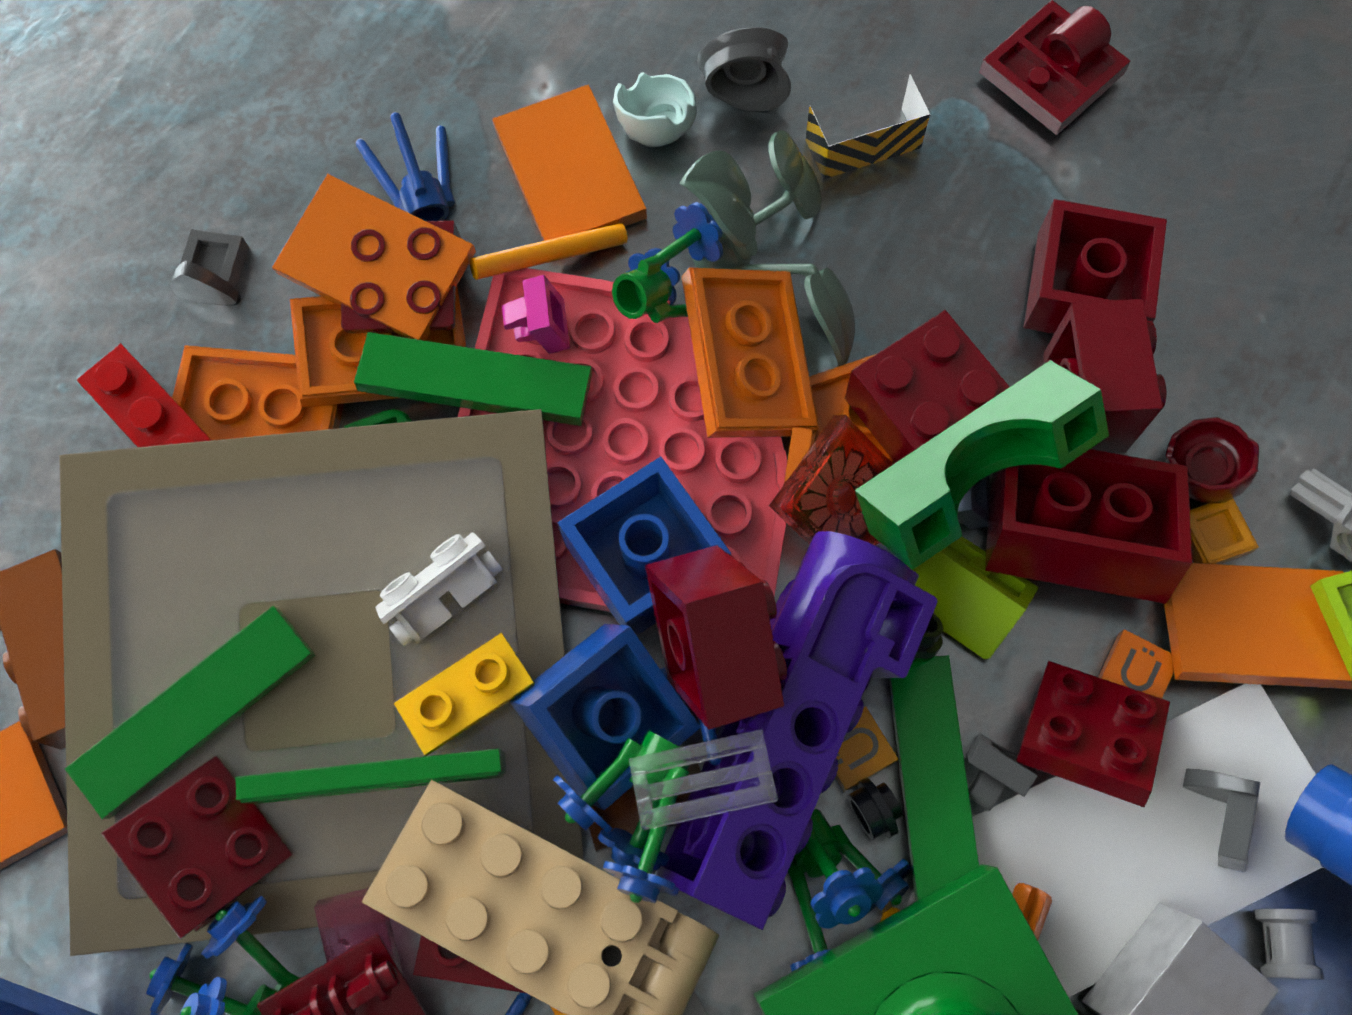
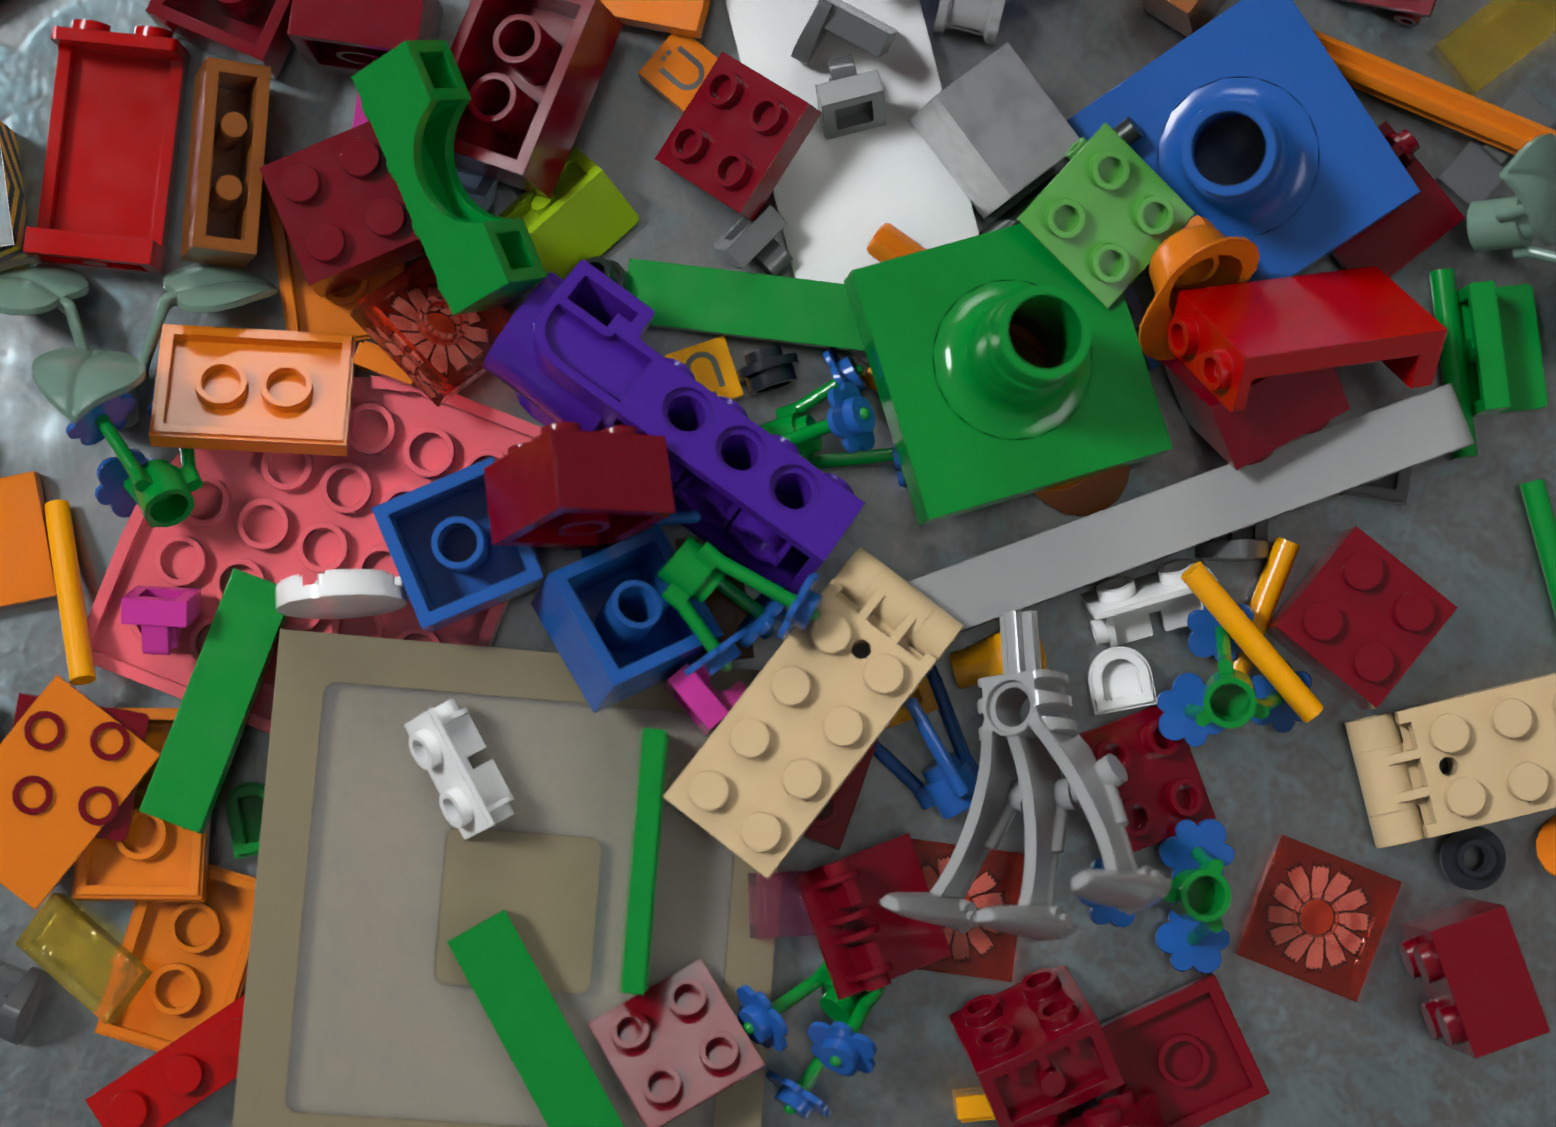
camera: 80 degrees left, 15 degrees up
yellow hinge [394,632,535,756] -> none
clear tile [629,729,778,830] -> none
none -> clear yellow tile [15,892,153,1024]
none -> red panel [23,19,190,275]
none -> dark orange brick [180,57,271,269]
none -> white tile [275,569,408,619]
none -> dark pink tile [665,663,746,737]
none -> dark grey tile [815,55,887,140]

